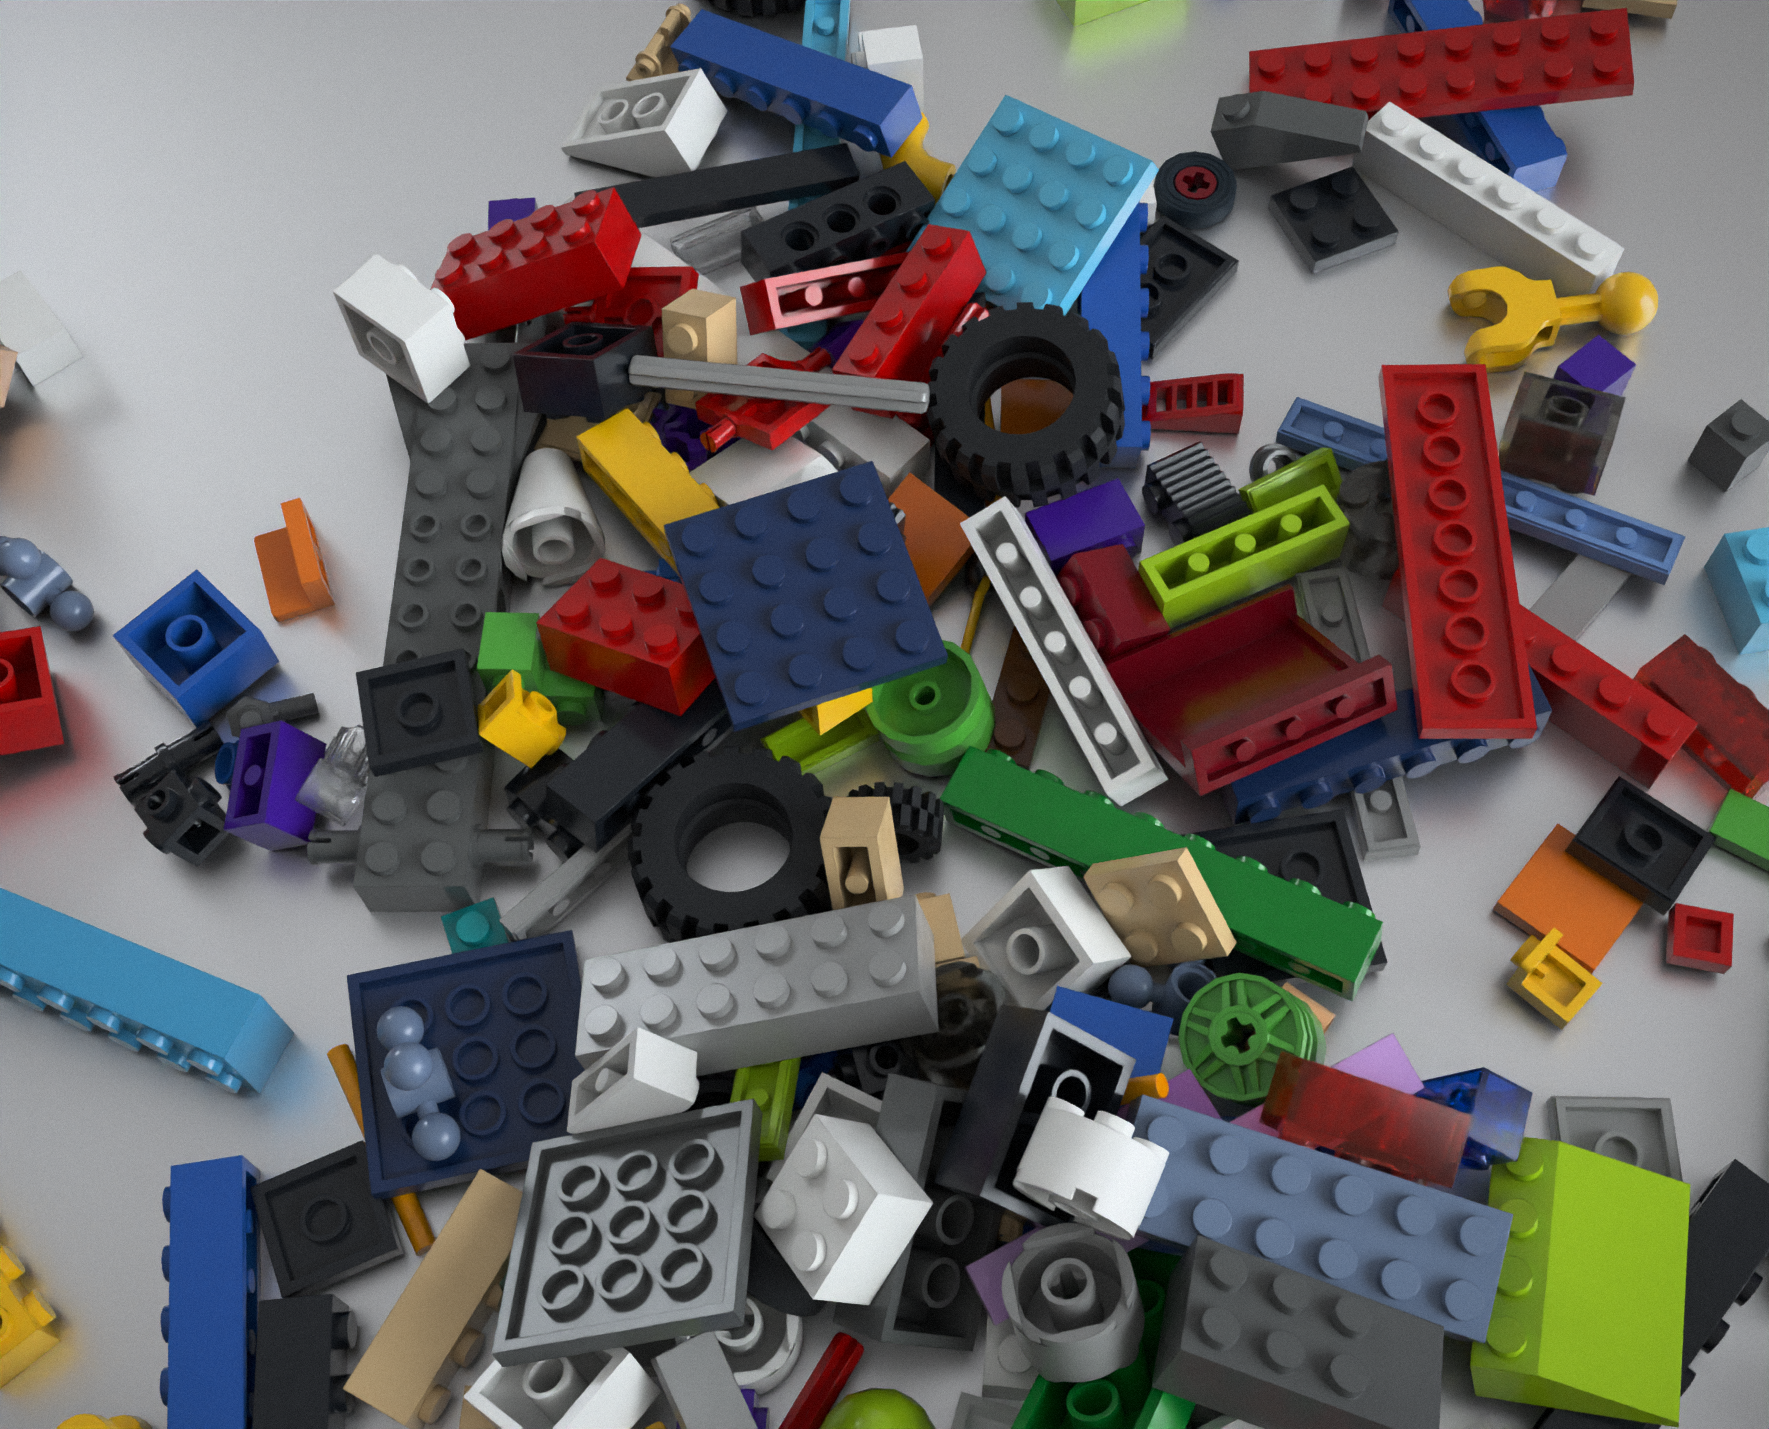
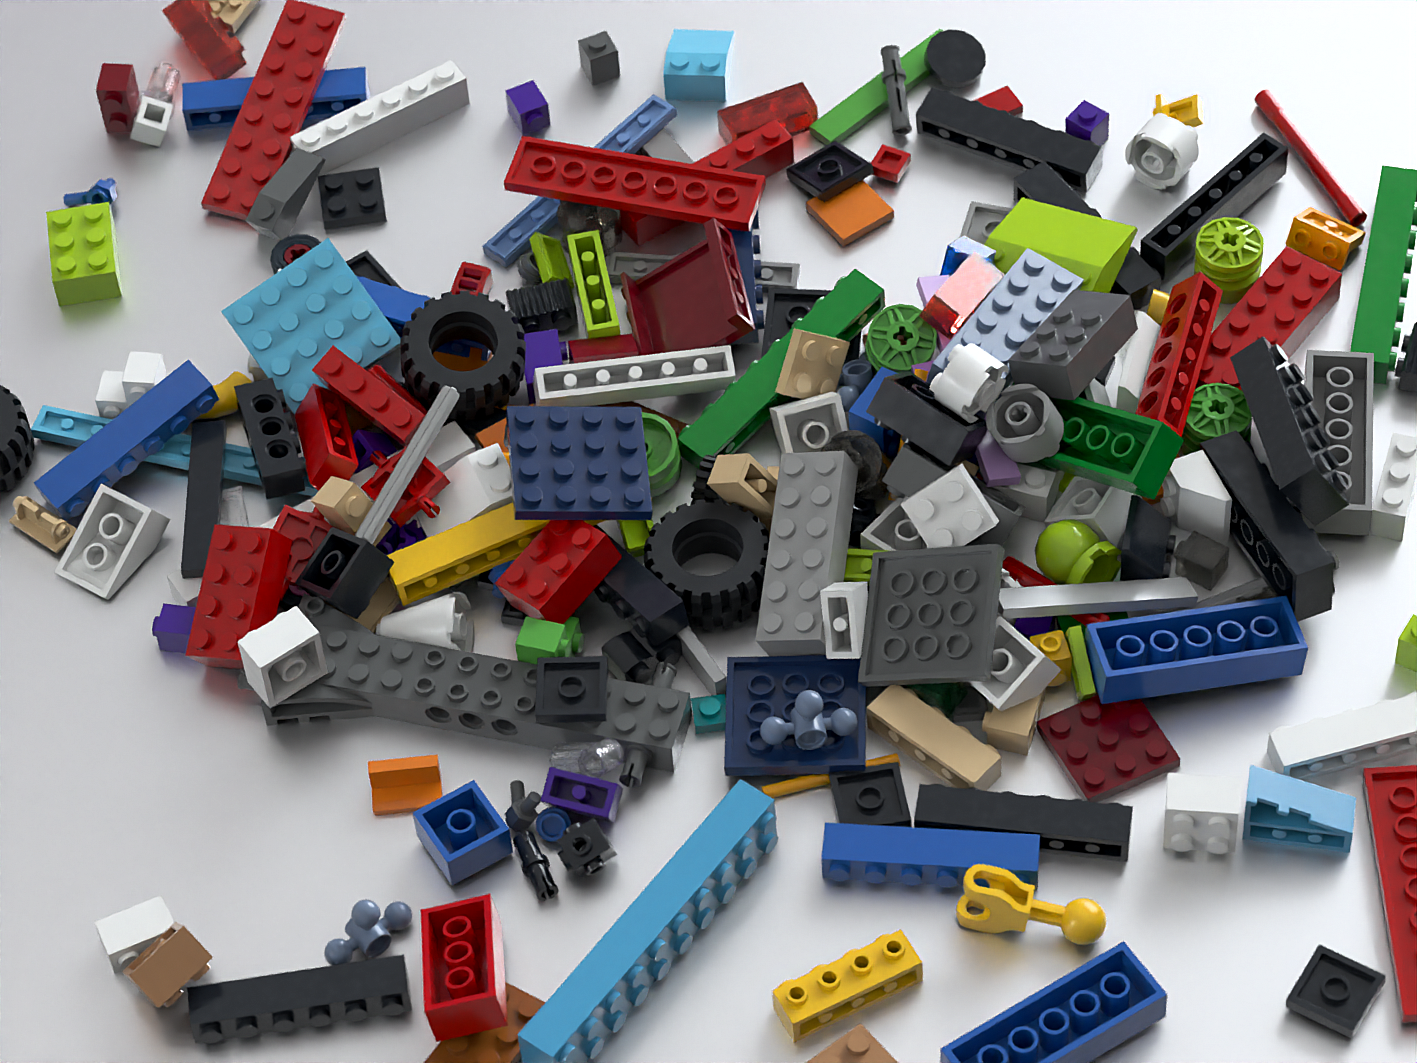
camera: 75 degrees left, 10 degrees down
yellow brick [478,669,566,768] -> none
yellow piece [1447,266,1658,373] -> none
clear smoke brick [1498,372,1626,496] -> none
yellow bracket [1506,927,1603,1030] -> none

